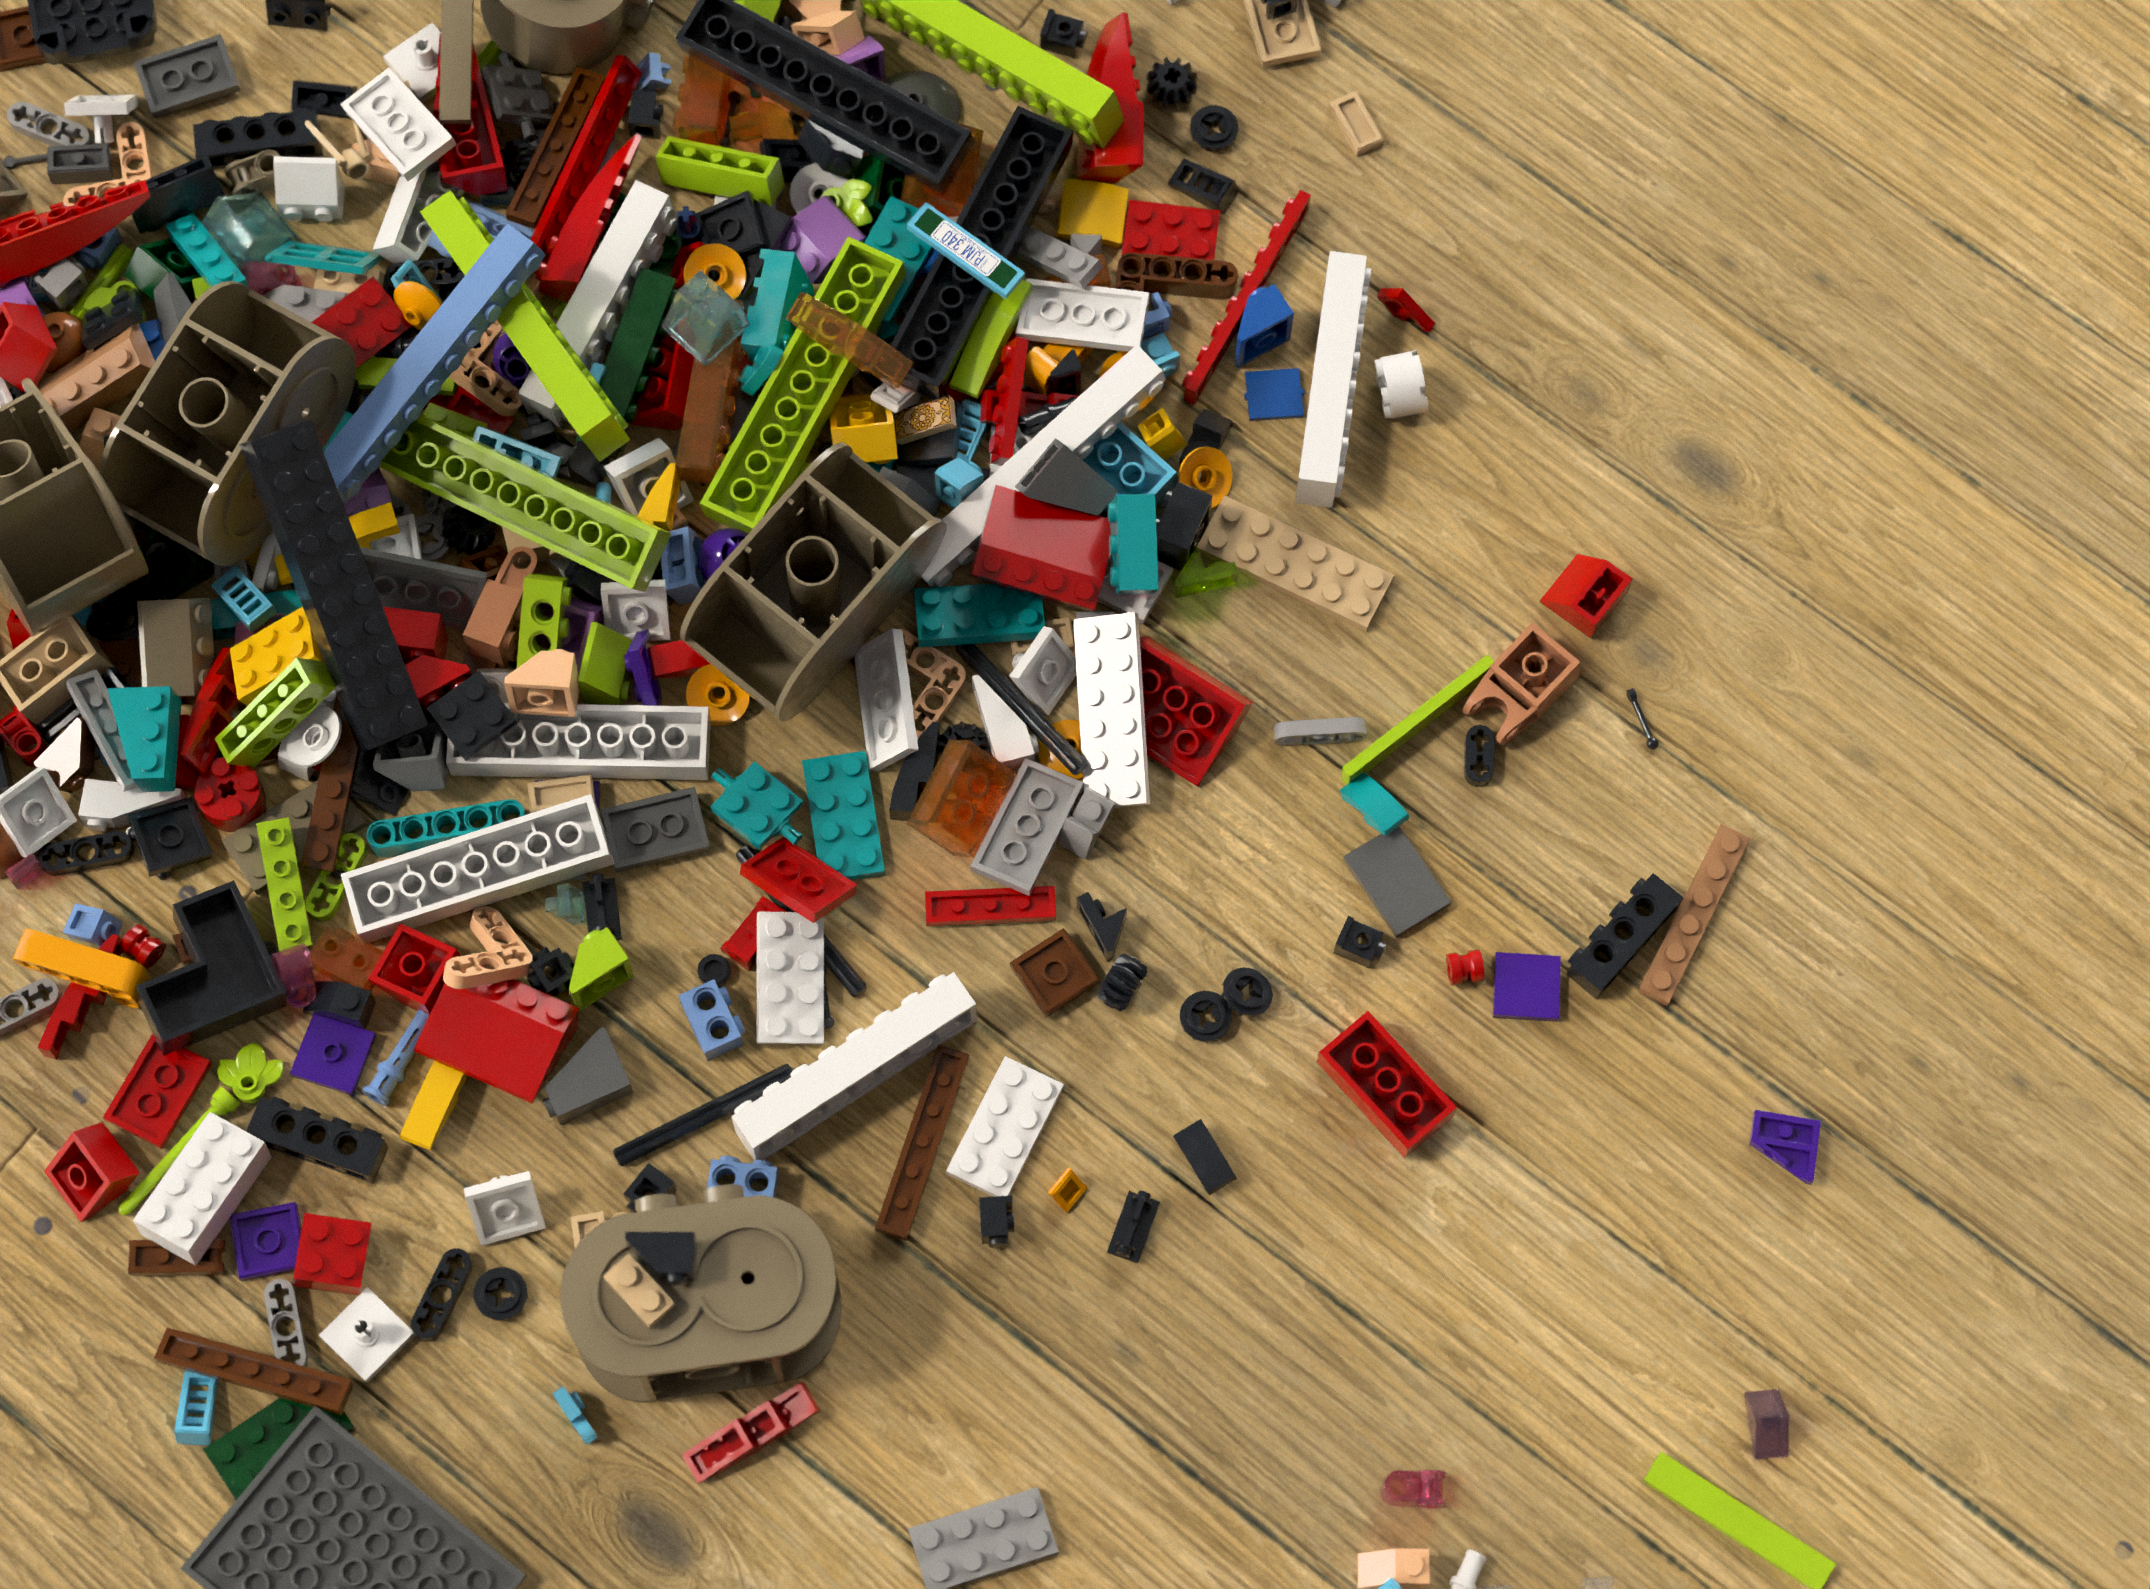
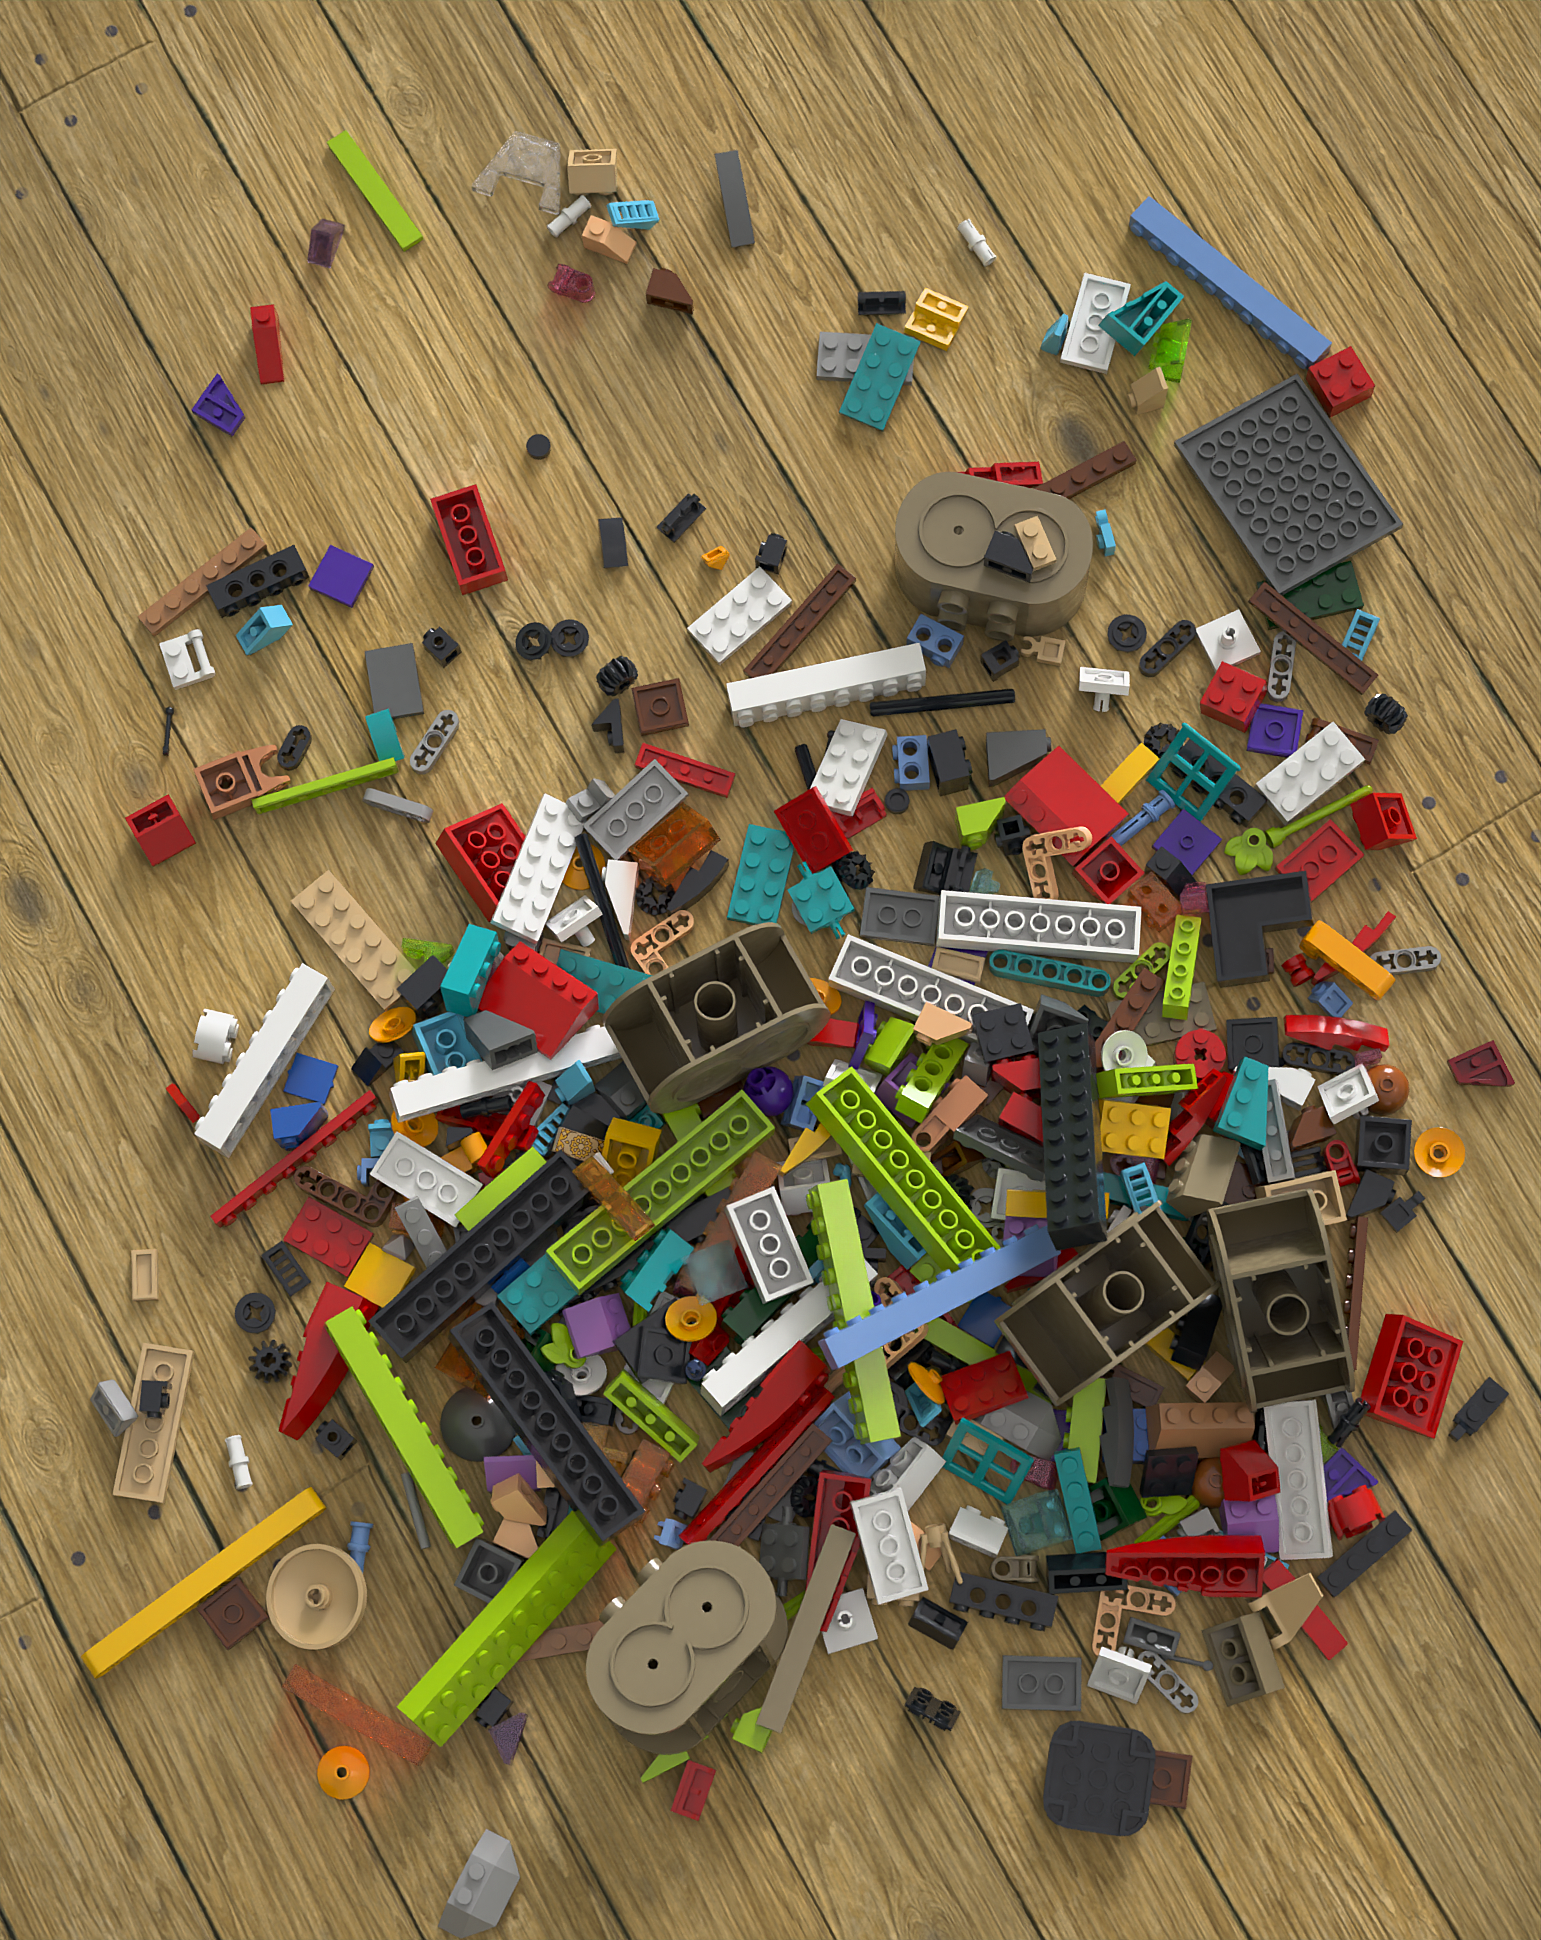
camera: 150 degrees left, 5 degrees up
teal plate [738,344,783,396] -> none
white plate [854,628,918,771] -> none
tile [907,202,1025,300] -> none
red wheel [1446,949,1485,986] -> none
none -> white plate [159,629,216,690]
none -> medium azure slope [236,605,293,655]
none -> red slope [250,304,285,385]
none -> light grey beam [410,710,460,775]
none -> black tile [526,434,551,460]
none -> reddish brown slope [646,268,694,315]
none -> white brick [724,1187,814,1304]
none -> teal plate [839,323,921,432]
none -> black gear [839,850,875,890]
none -> black slope [913,841,953,896]
none -> black brick [927,729,973,797]
none -> reddish brown plate [1034,441,1137,499]
none -> black gear [1144,722,1183,759]
none -> teal window [1146,723,1241,822]
none -> red slope [1283,1015,1390,1052]
none -> black gear [1364,693,1408,735]

